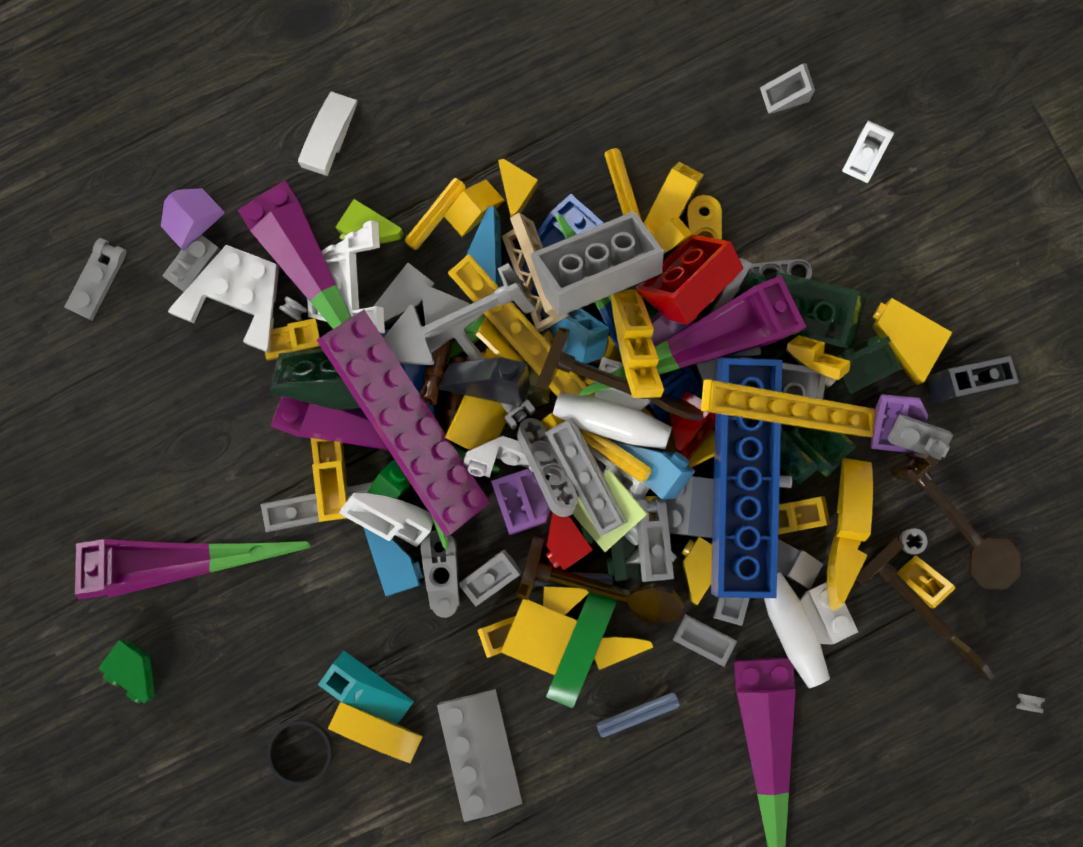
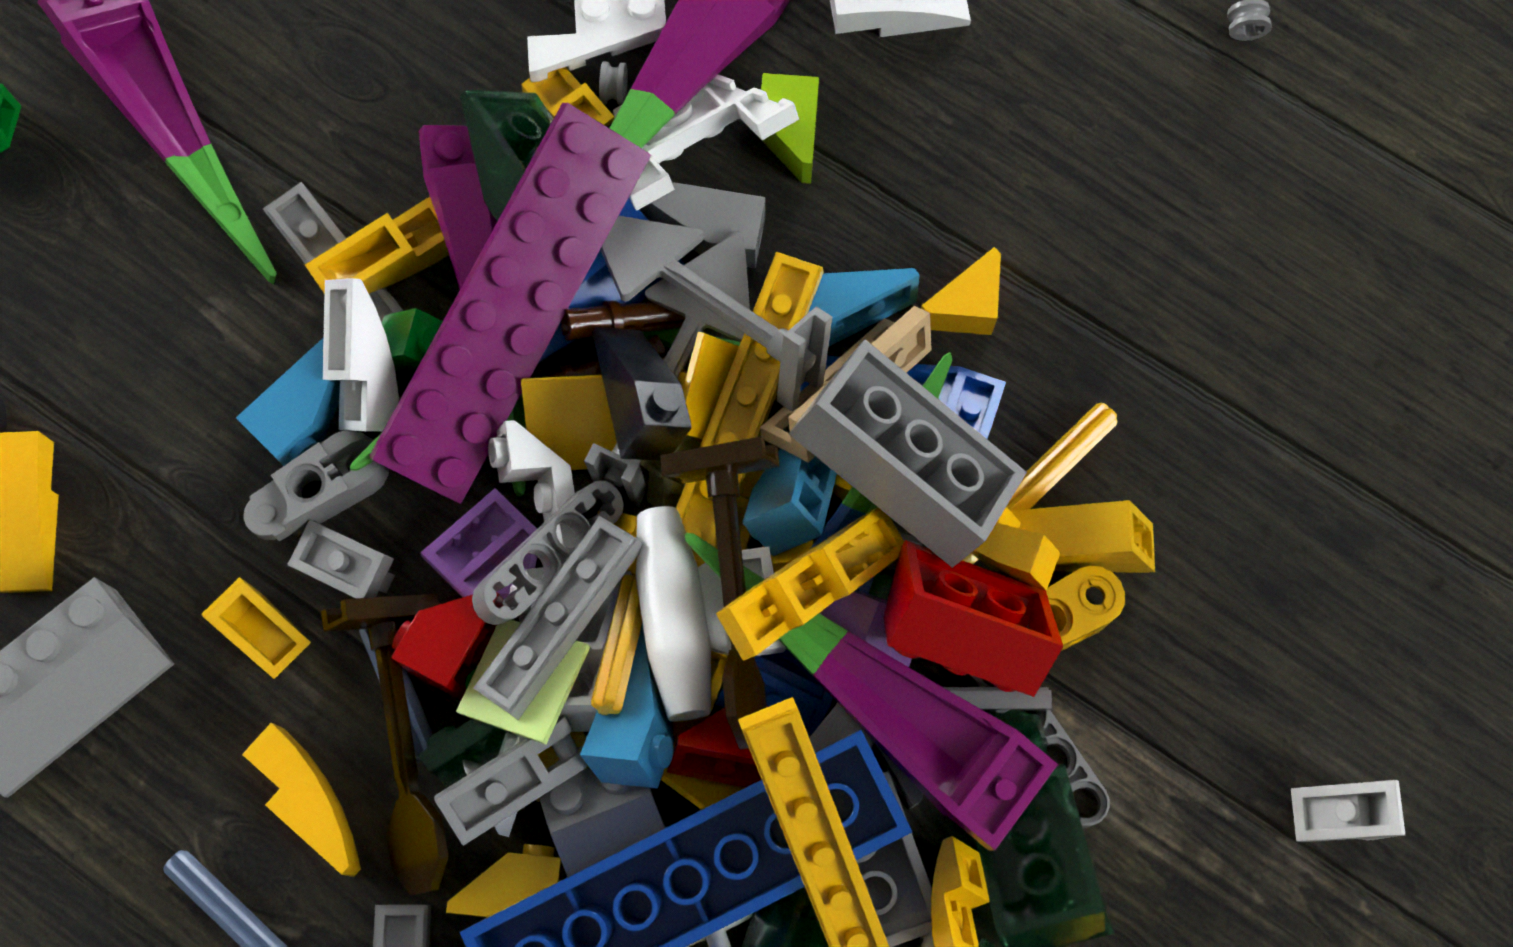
camera: 55 degrees right, 10 degrees down
teal slope [318,651,414,724] -> none
yellow axle [405,178,466,250] -> none
yellow slope [444,179,504,237] -> none
yellow piece [501,599,577,675] -> none
yellow slope [543,587,589,615] -> none
green slope [546,592,617,708] -> none
light grey slope [760,63,815,114] -> none

